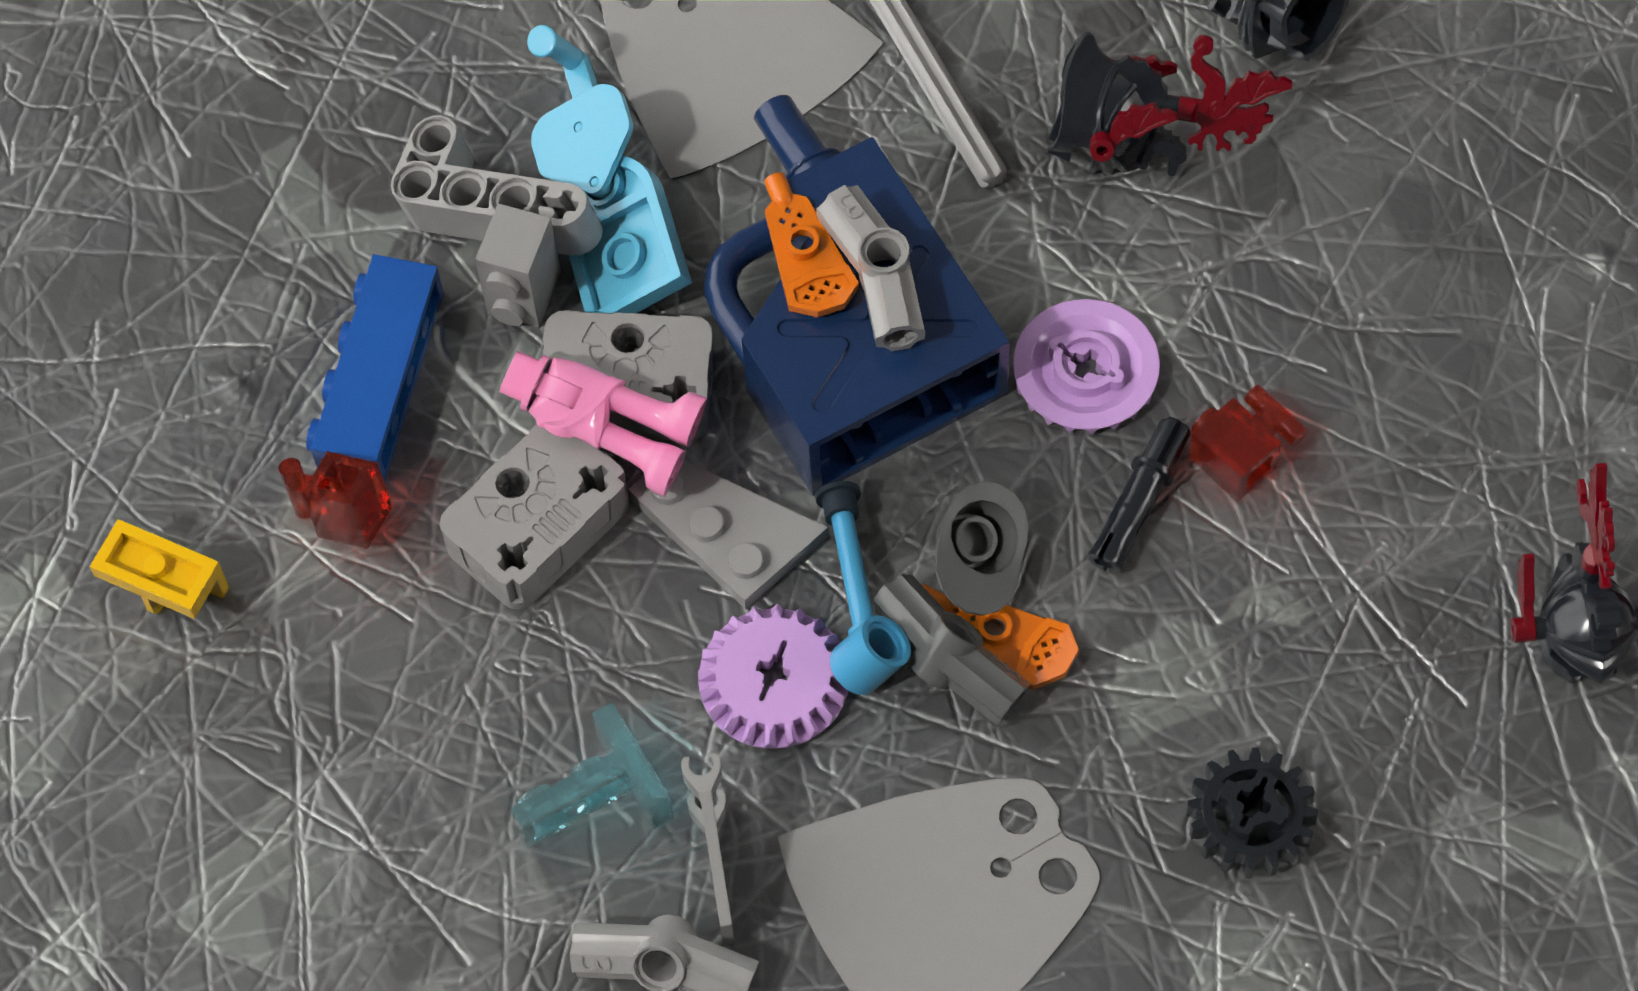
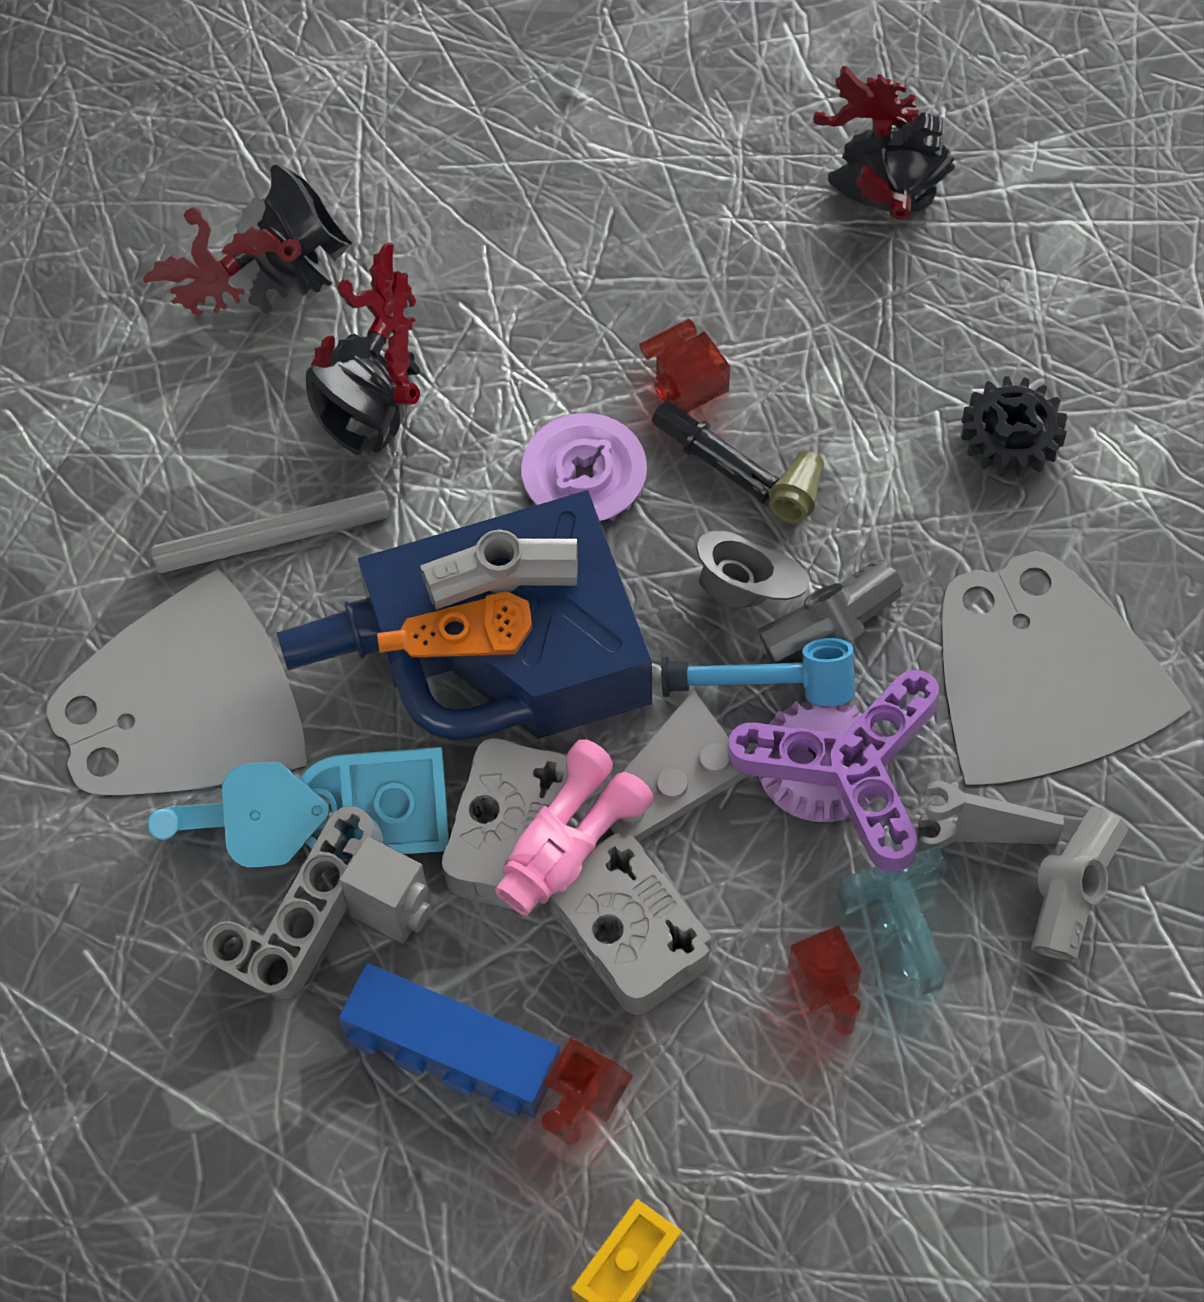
camera: 80 degrees left, 0 degrees up
orange piece [922,584,1079,690] -> none
none -> medium lavender piece [729,670,939,872]
none -> olive cone [769,450,824,523]
none -> clear red brick [788,925,862,1035]

